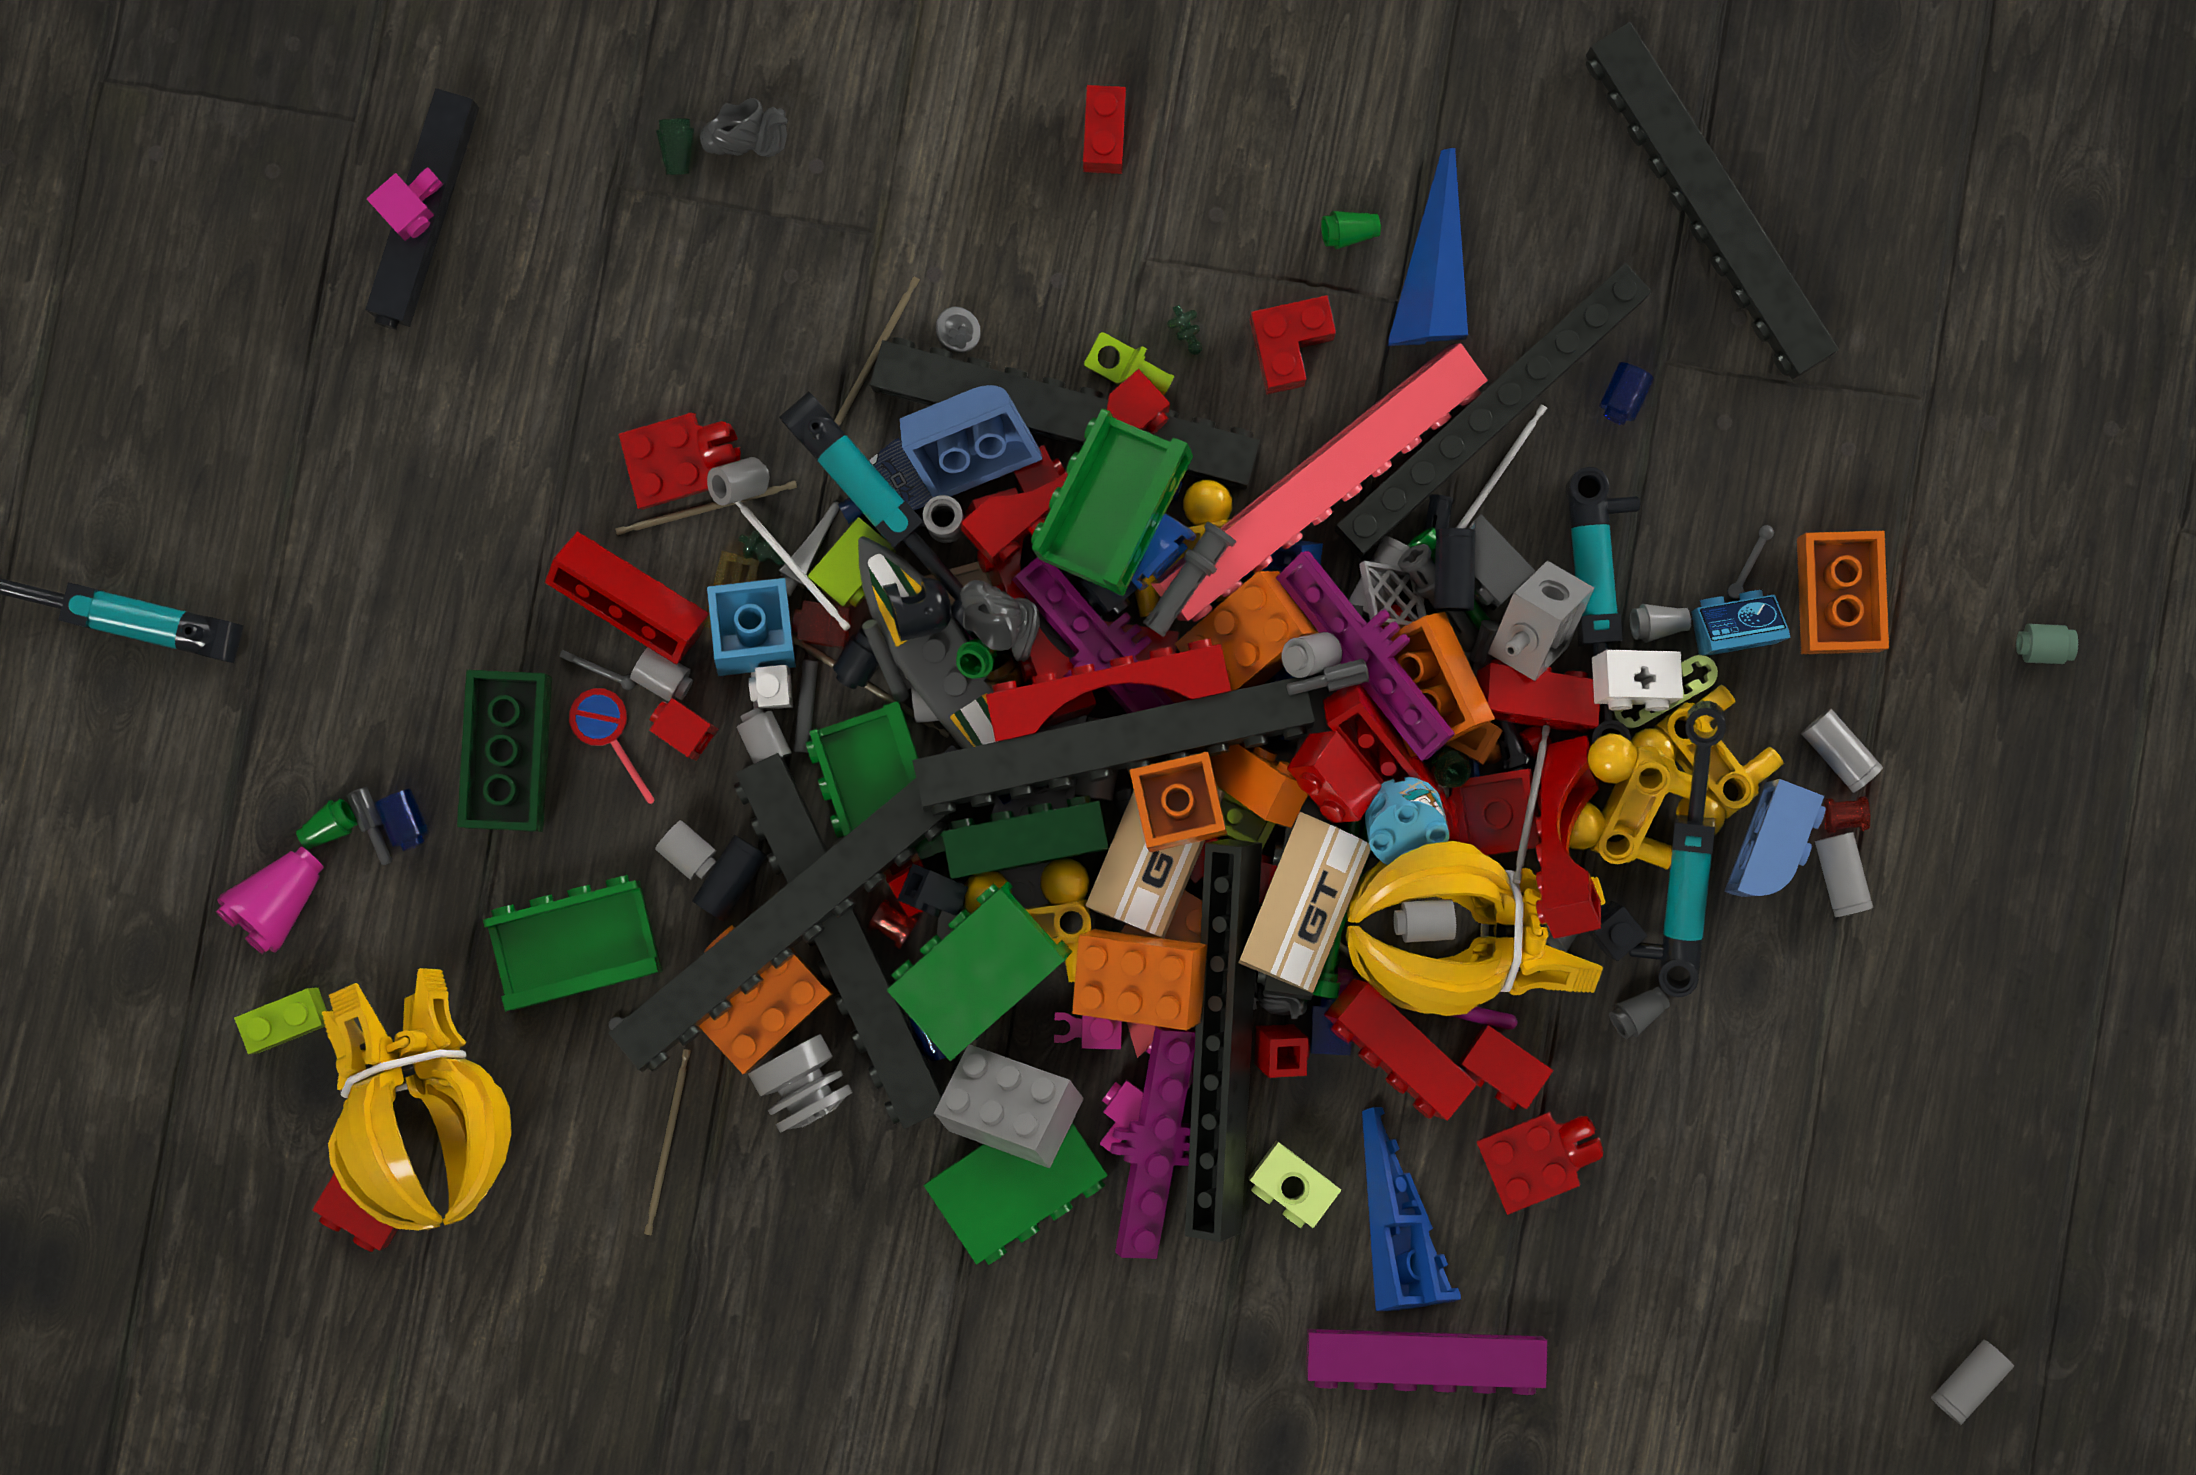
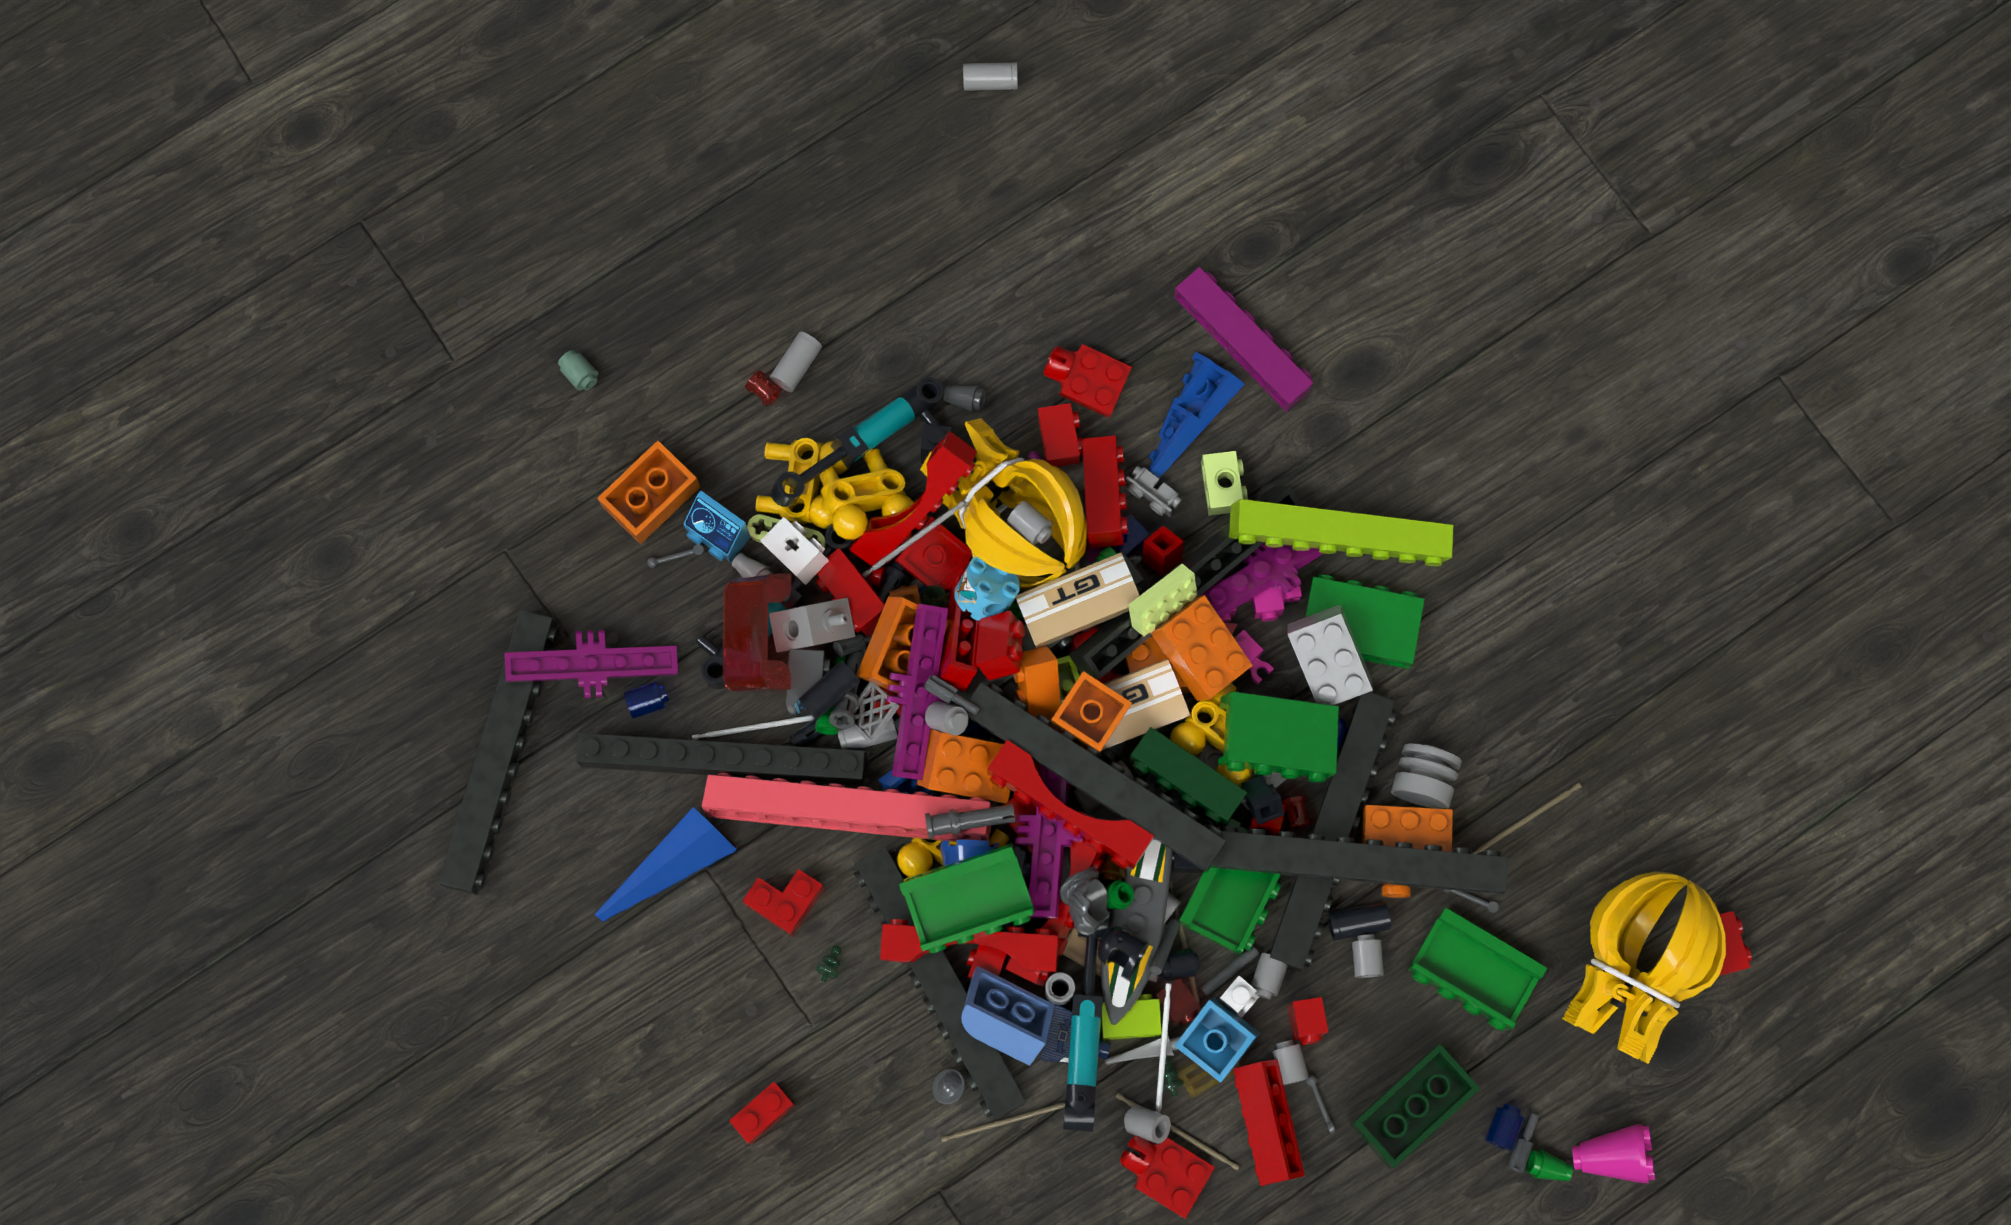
camera: 135 degrees left, 10 degrees down
lime brick [234,988,327,1055] -> none
piece [569,688,655,804] -> none
lime bracket [1084,332,1174,396] -> none
green cone [1321,211,1381,250] -> none
medium blue brick [1724,779,1826,897] -> none
light grey pin [1801,708,1883,793] -> none
none -> magenta hinge [504,630,678,698]
none -> clear red windscreen [723,574,791,693]
none -> light grey hinge [1126,466,1182,517]
none -> yellowish green piece [1128,564,1198,636]
none -> lime brick [1229,499,1453,566]

